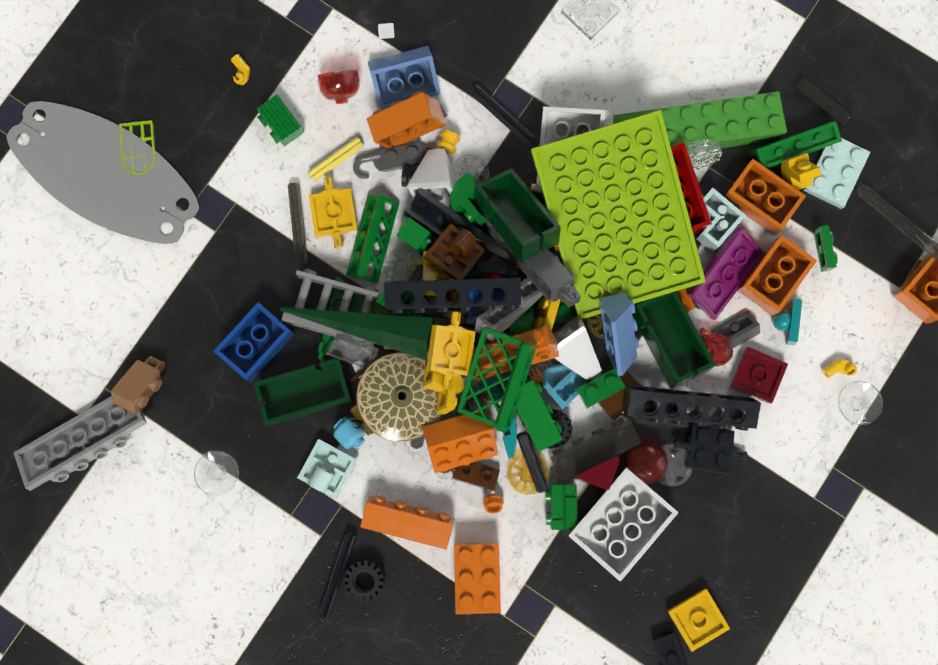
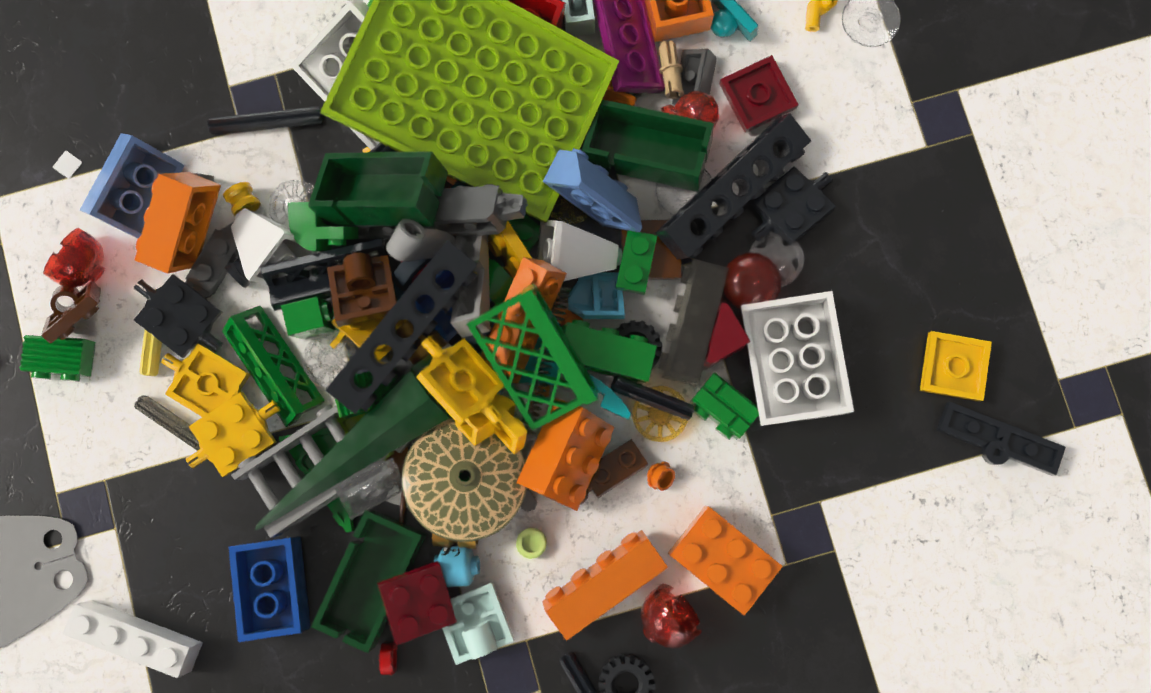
camera: 45 degrees left, 0 degrees up
none -> reddish brown plate [41,281,101,344]
none -> white brick [62,600,203,678]
none -> black plate [134,274,224,358]
none -> yellow plate [186,392,281,477]
none -> dark red plate [377,561,457,645]
none -> red tile [379,641,397,675]
none -> light grey piece [386,219,456,262]
none -> yellowish green tile [516,527,547,559]
none -> clear red cylinder [641,583,702,649]
none -> tan axle [659,41,684,99]

